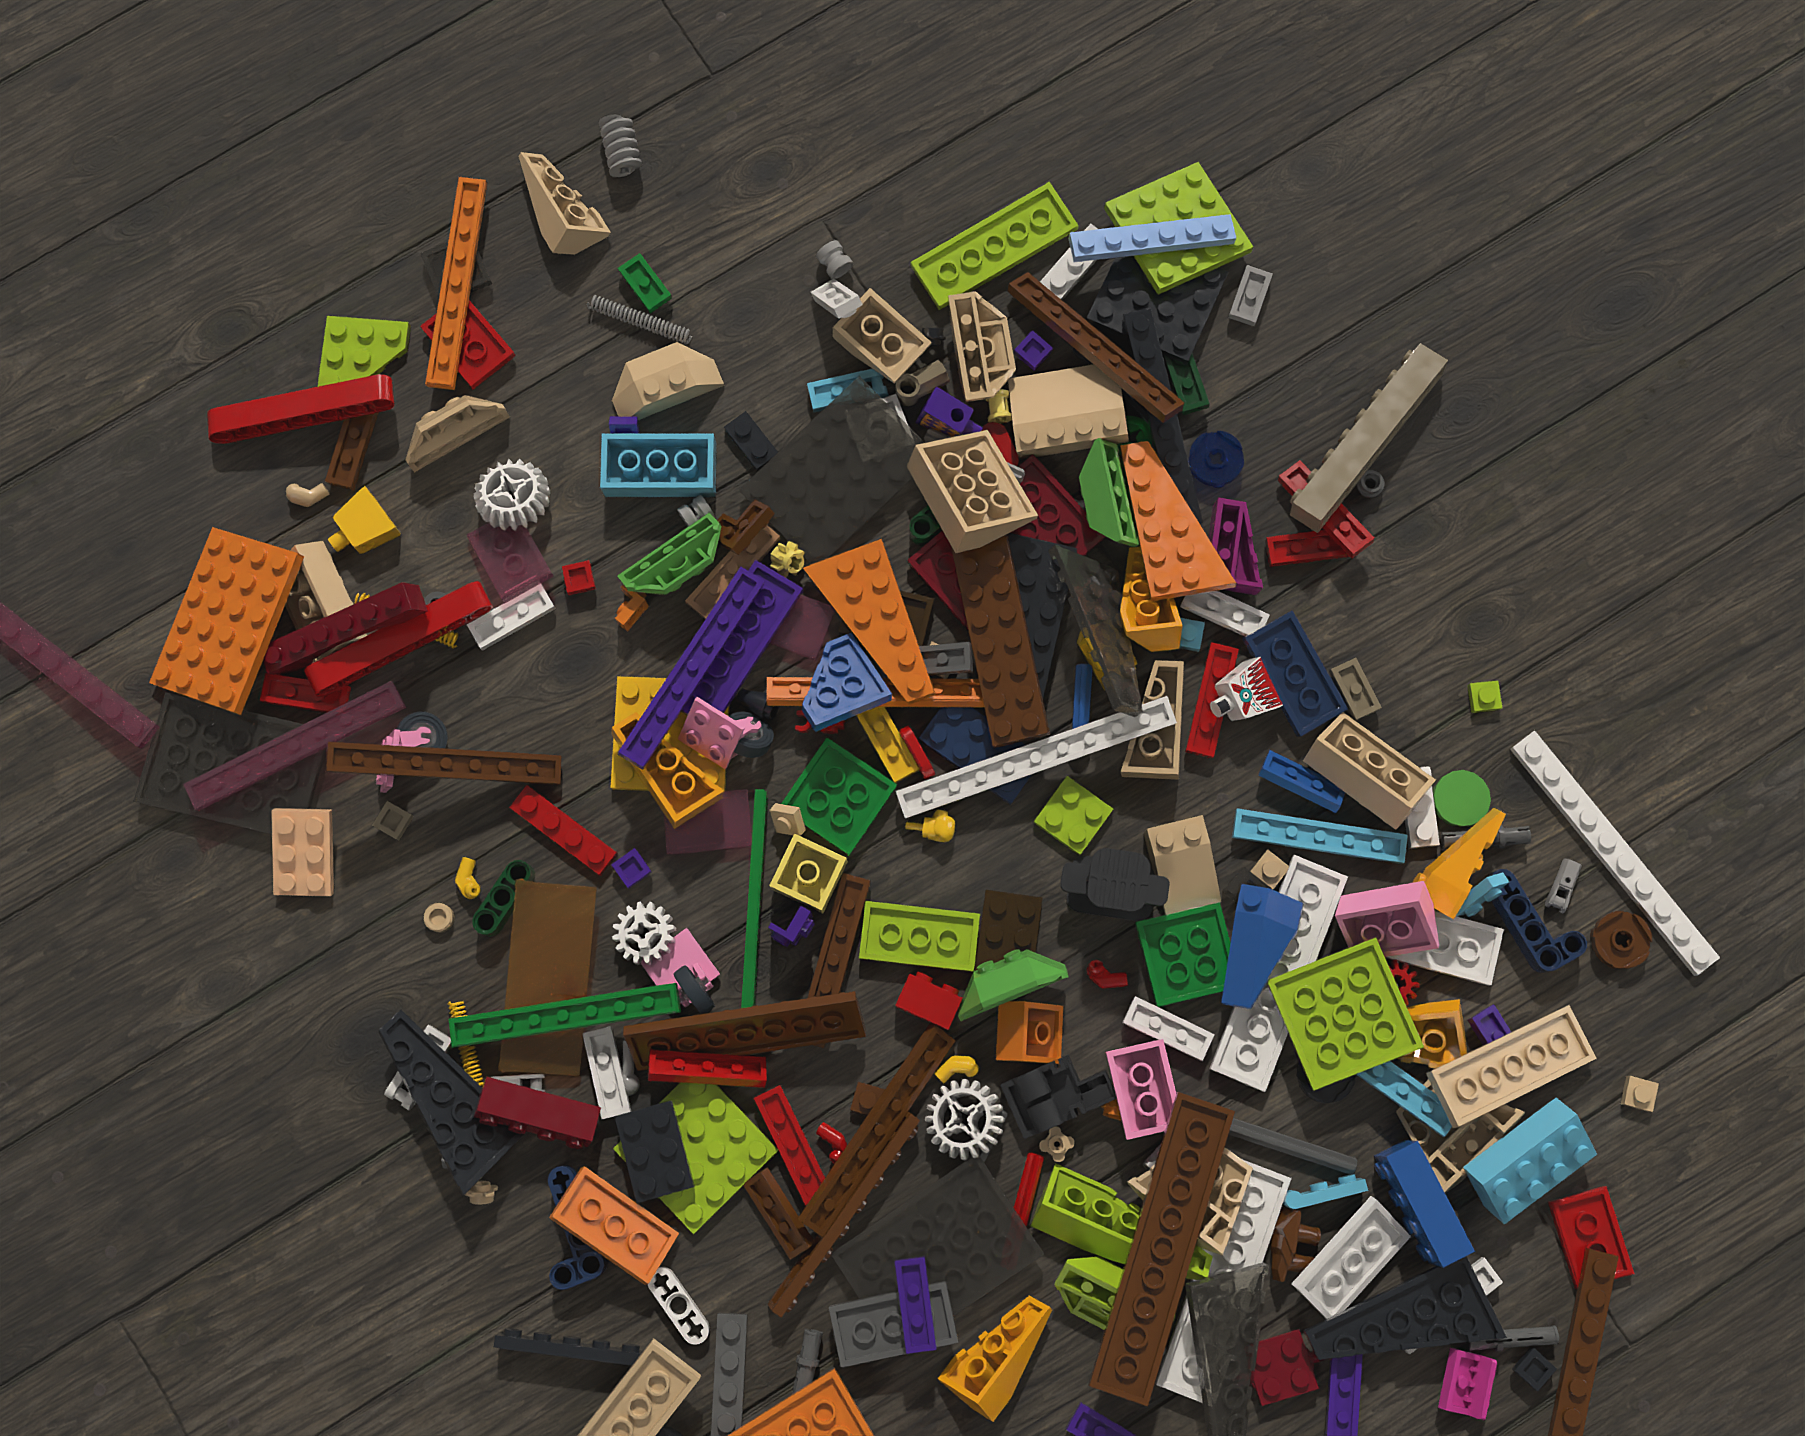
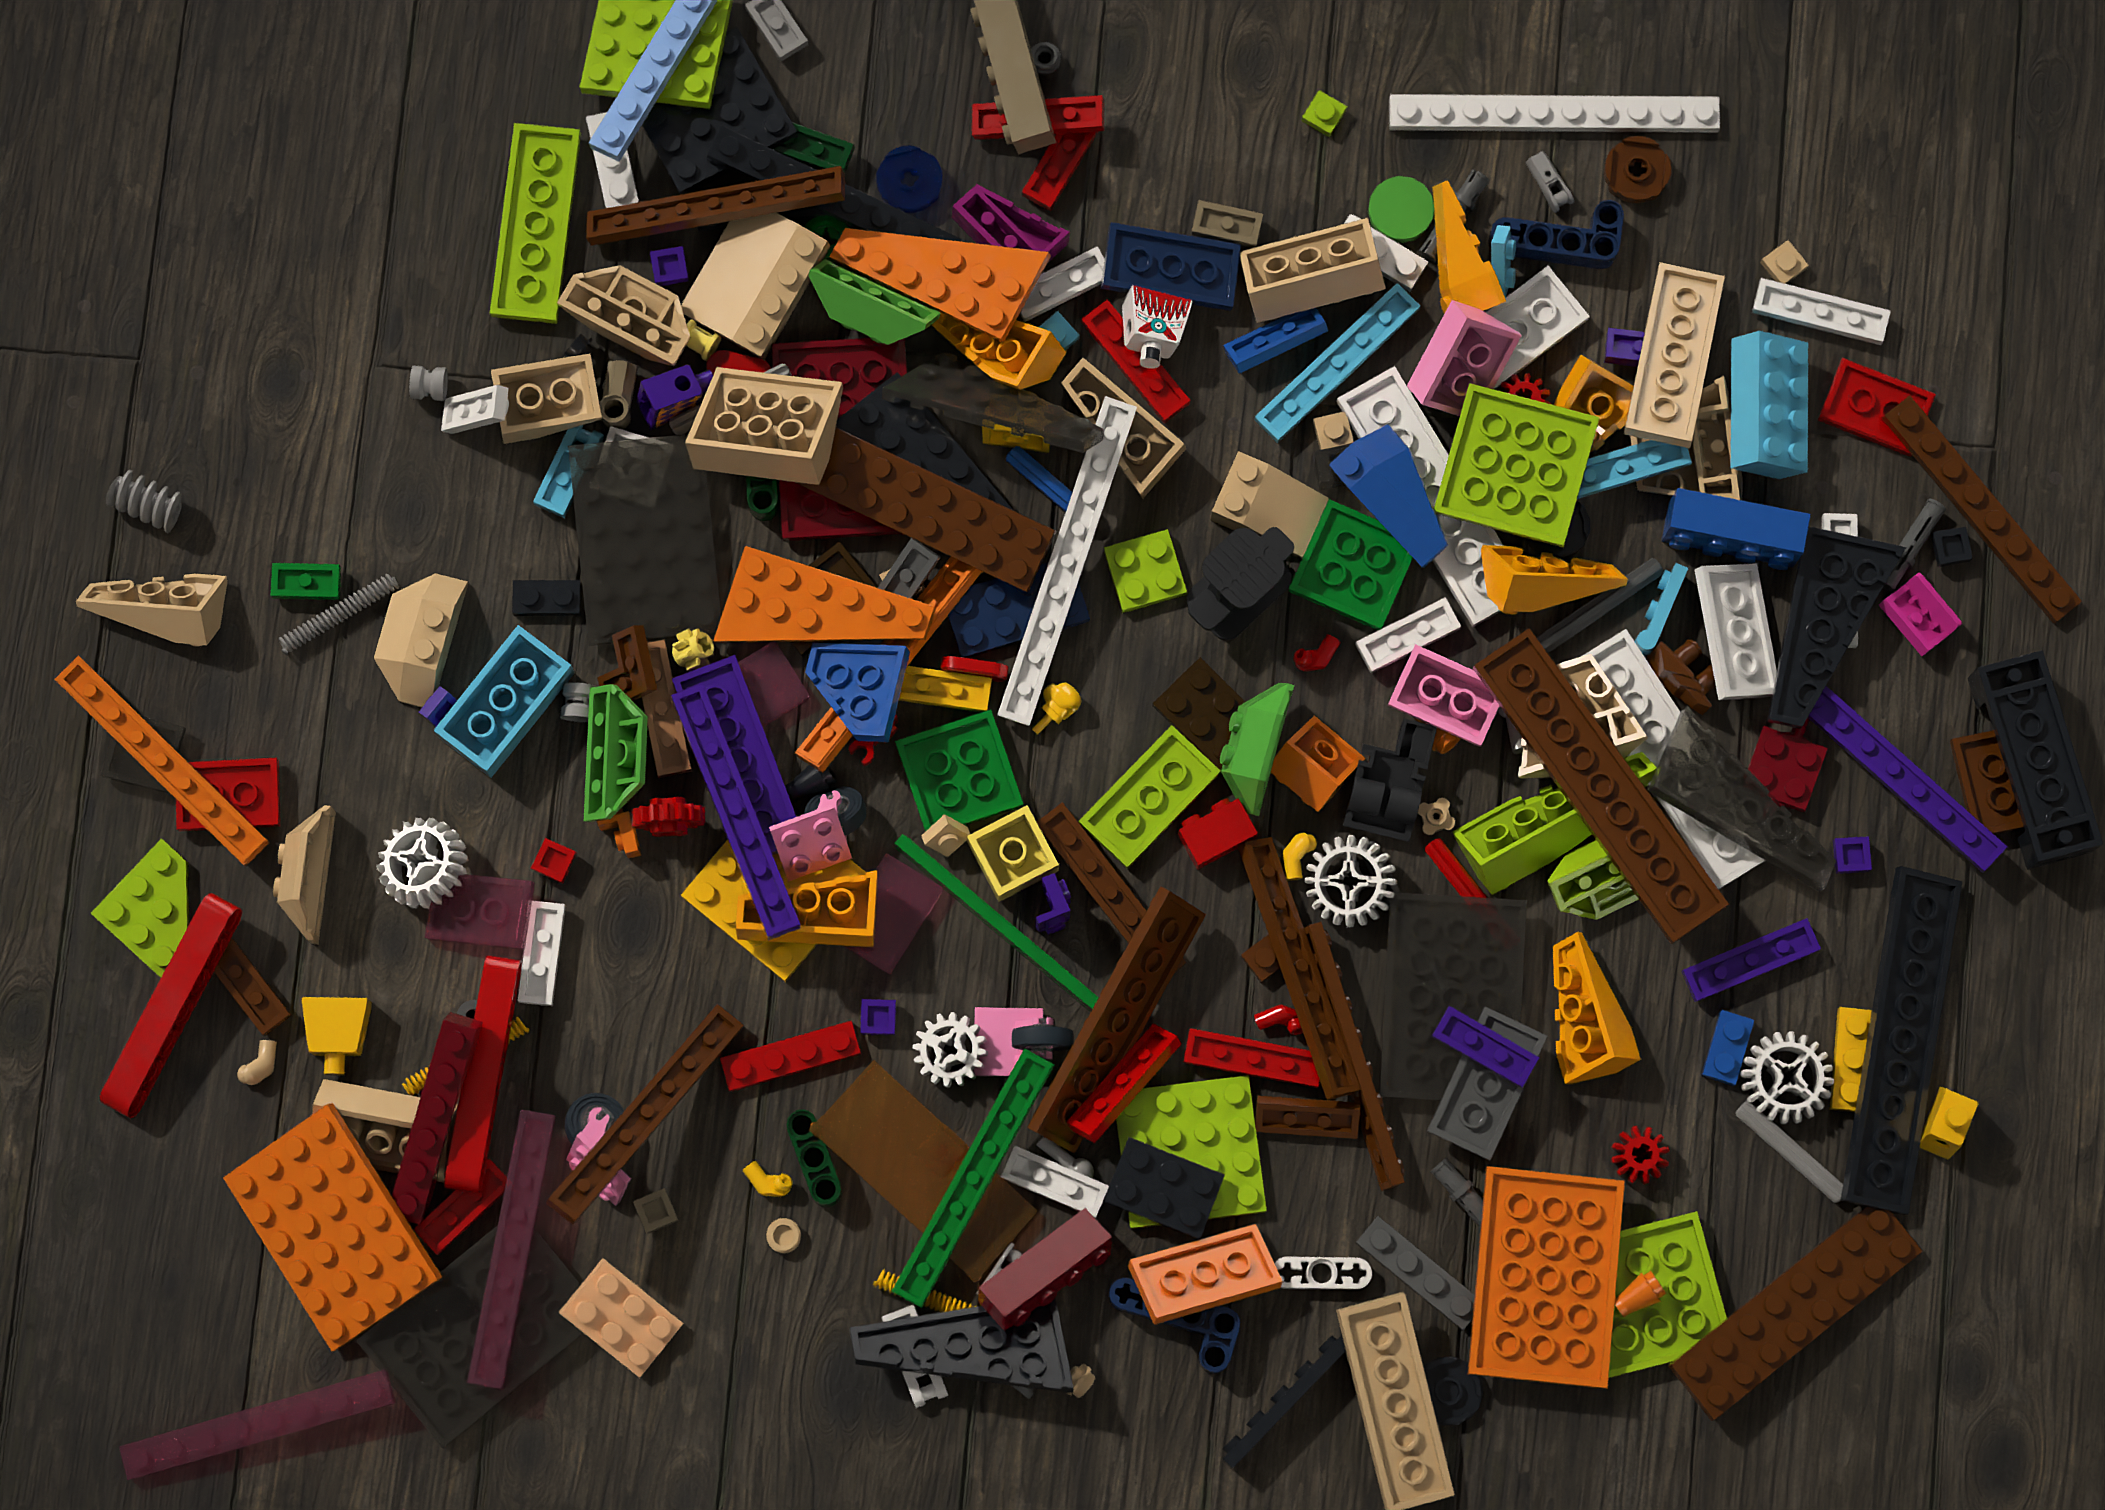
camera: 55 degrees left, 0 degrees up
none -> red gear [631,797,706,837]
none -> light orange wedge [1481,545,1628,615]
none -> white plate [1752,278,1890,345]

